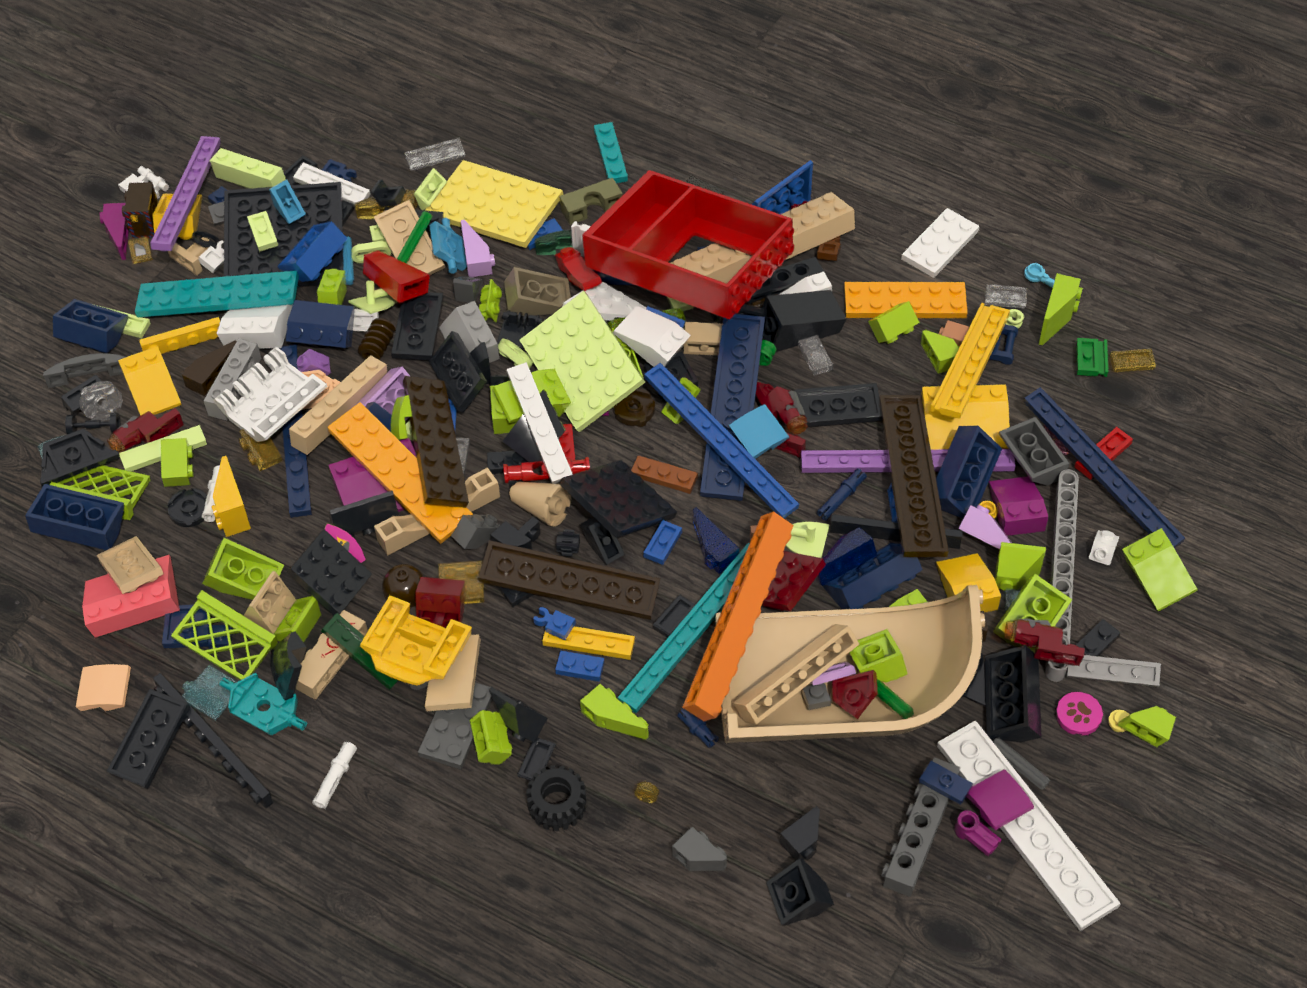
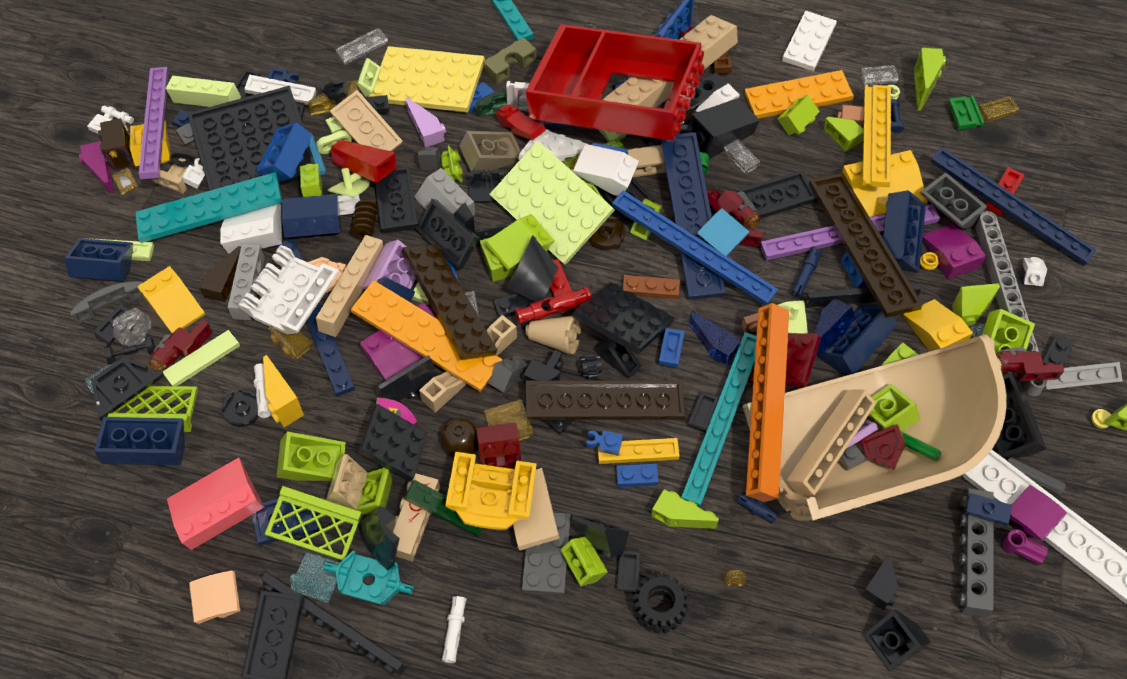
camera: 15 degrees left, 5 degrees up
tan plate [97,536,164,594] -> none
yellow plate [139,317,220,354] -> none
lime brick [161,438,194,487] -> none
yellowish green plate [247,211,278,252] -> none
dark azure slope [269,179,306,224] -> none
medium lavender bracket [297,349,331,376] -> none
lime slope [391,395,412,440] -> none
green axle [397,211,432,264] -> none
dark azure plate [430,218,467,274] -> none
yellowish green plate [498,339,534,369] -> none
white plate [507,362,572,484] -> none
dark grey slope [672,827,727,871] -> none
lavender slope [959,505,1012,550] -> none
medium azure plate [1024,263,1055,288] -> none
dark pink tile [1056,692,1103,736] -> none
lime slope [1122,528,1198,611] -> none

